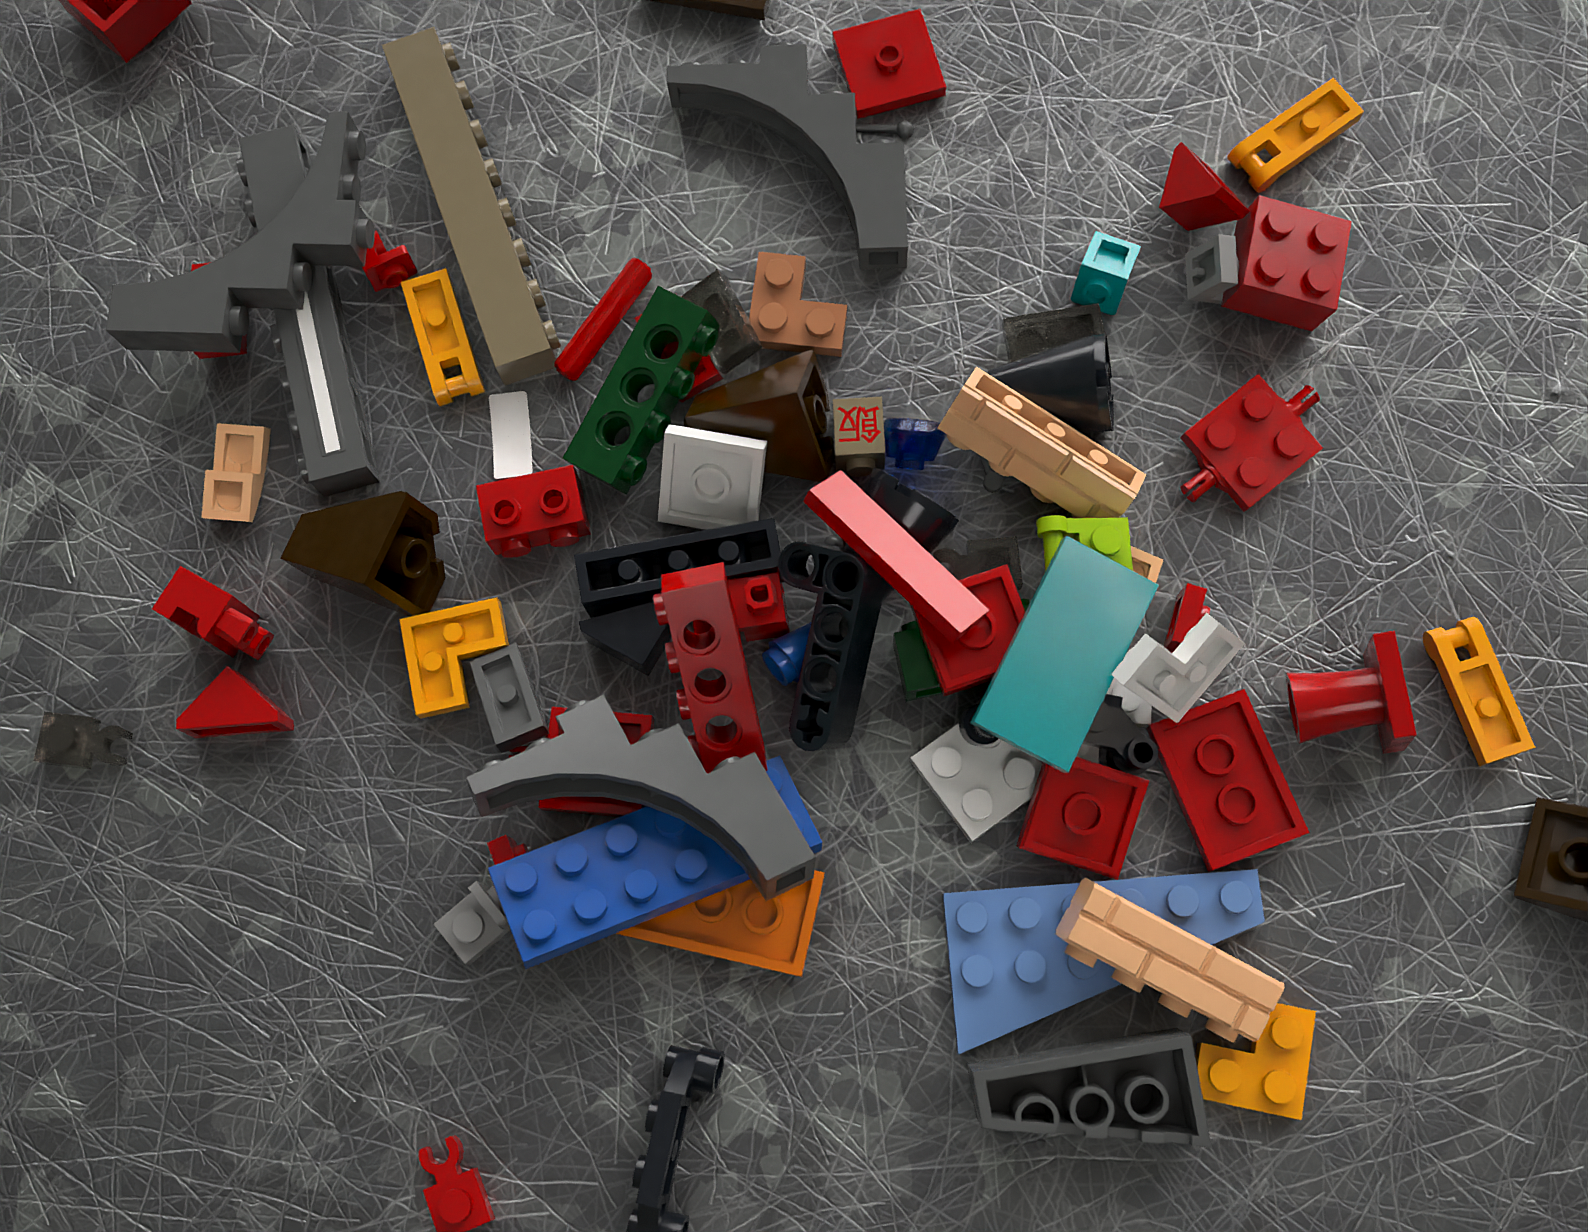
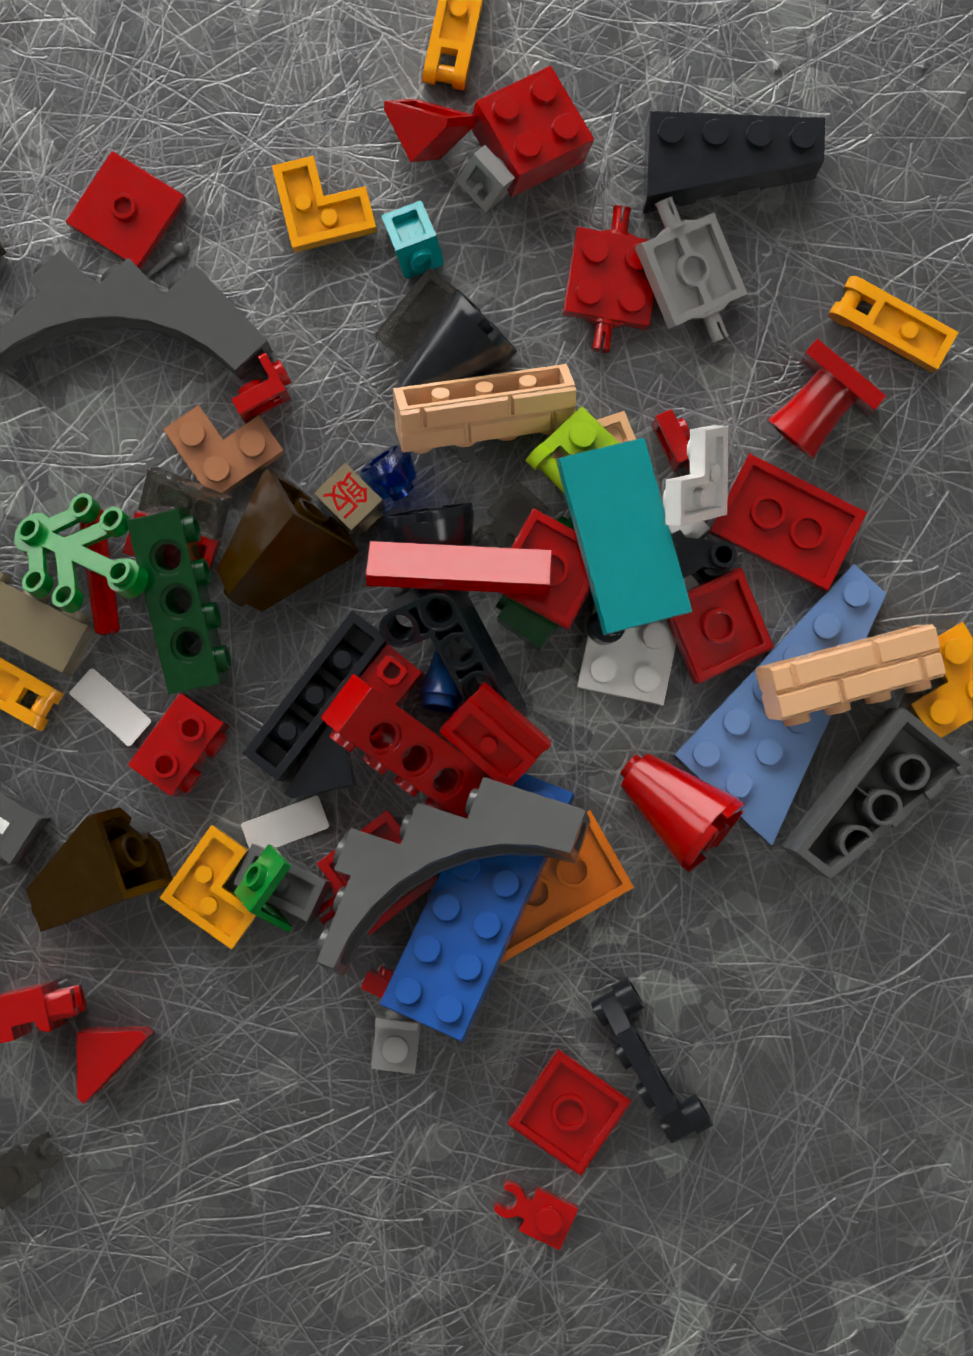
camera: 45 degrees left, 10 degrees up
white plate [658,424,767,530] -> none
none -> plant [14,493,148,613]
none -> red bracket [231,352,292,424]
none -> green bracket [234,844,293,933]
none -> white sticker [241,795,329,849]
none -> light orange plate [272,155,377,253]
none -> red plate [440,682,552,786]
none -> red plate [507,1048,632,1176]
none -> red cone [620,753,746,873]
none -> light grey plate [635,196,747,343]
none -> black wedge [643,111,825,214]

